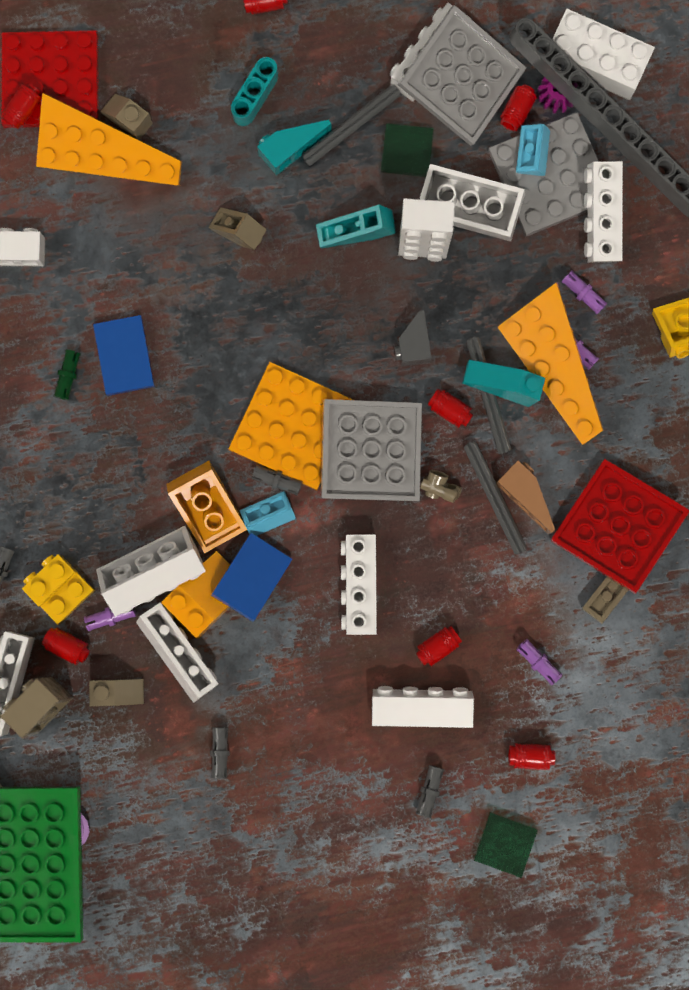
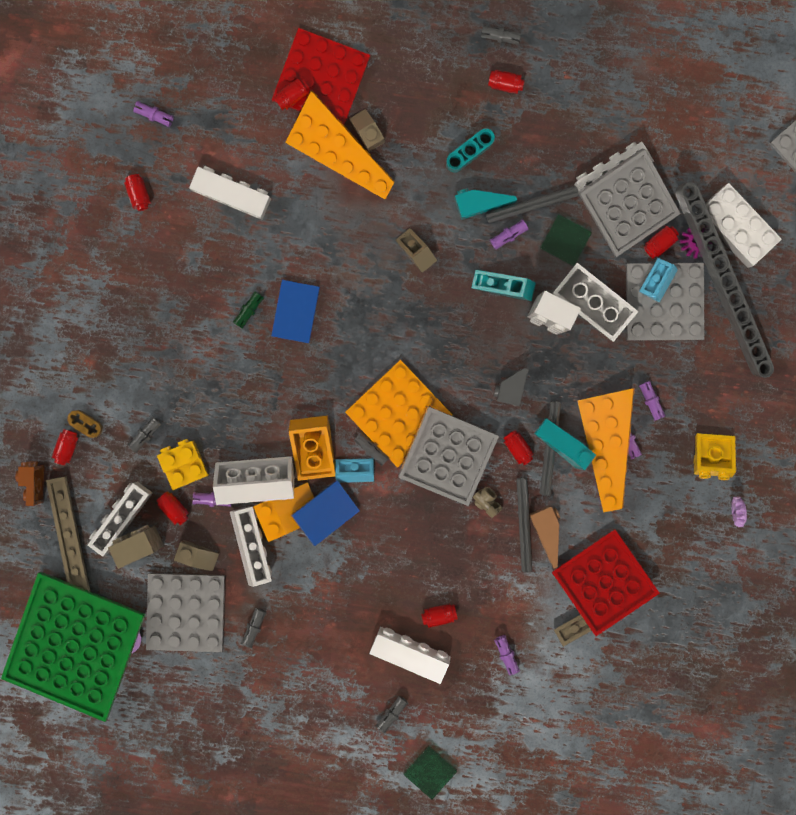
camera: 20 degrees right, 5 degrees up
white brick [341,535,377,635] -> none
red head [508,743,555,770] -> none
white brick [584,161,623,263] -> none
none -> light grey plate [146,573,225,652]
none -> medium lavender pin [490,219,529,250]

